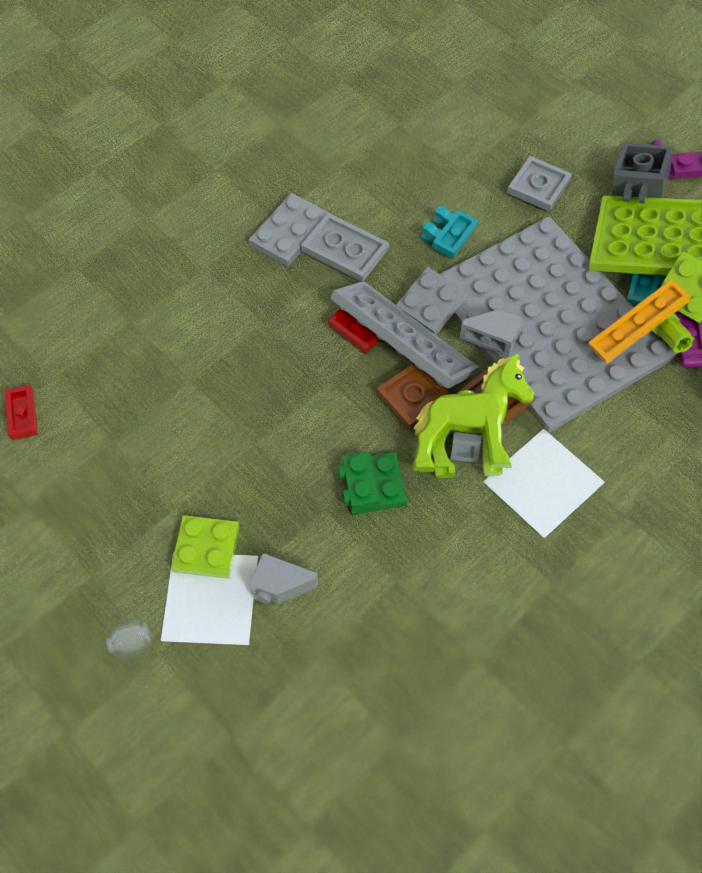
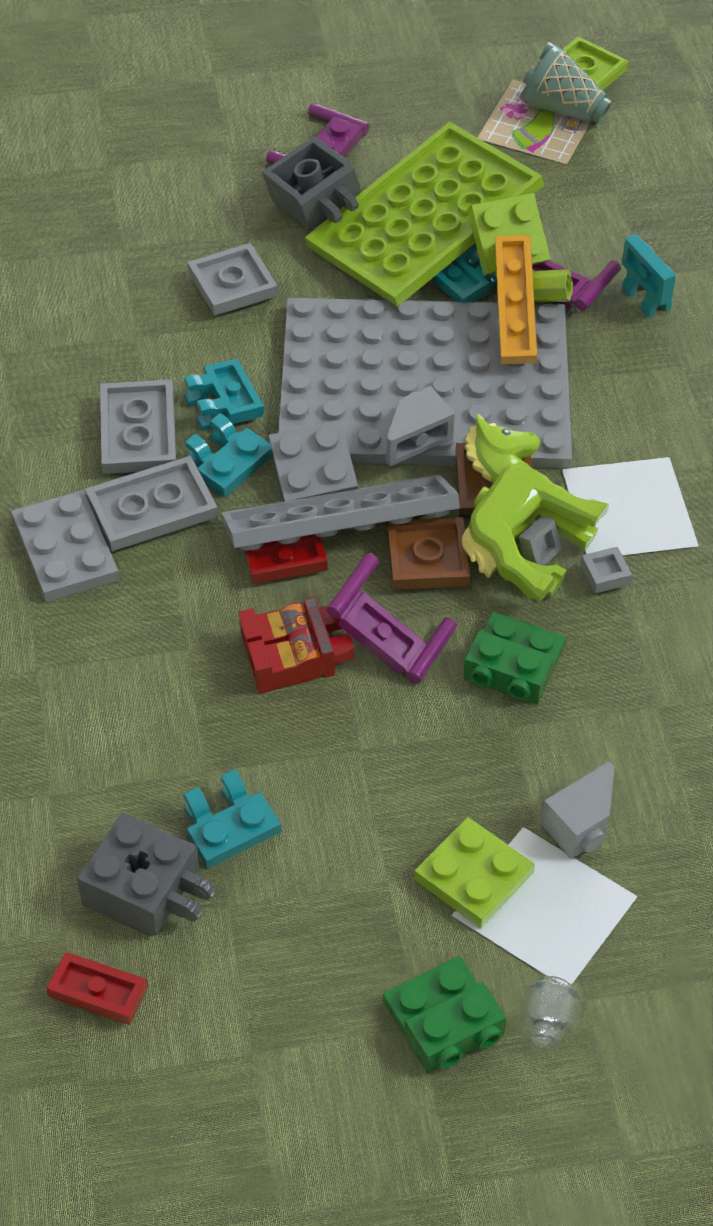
camera: 60 degrees left, 10 degrees down
none -> dark grey hinge [77,812,216,936]
none -> light grey plate [100,379,176,474]
none -> teal plate [184,769,281,869]
none -> teal plate [185,413,273,498]
none -> red hips [238,597,354,694]
none -> magenta plate [326,553,457,684]
none -> green plate [382,955,507,1073]
none -> light grey plate [581,546,632,593]

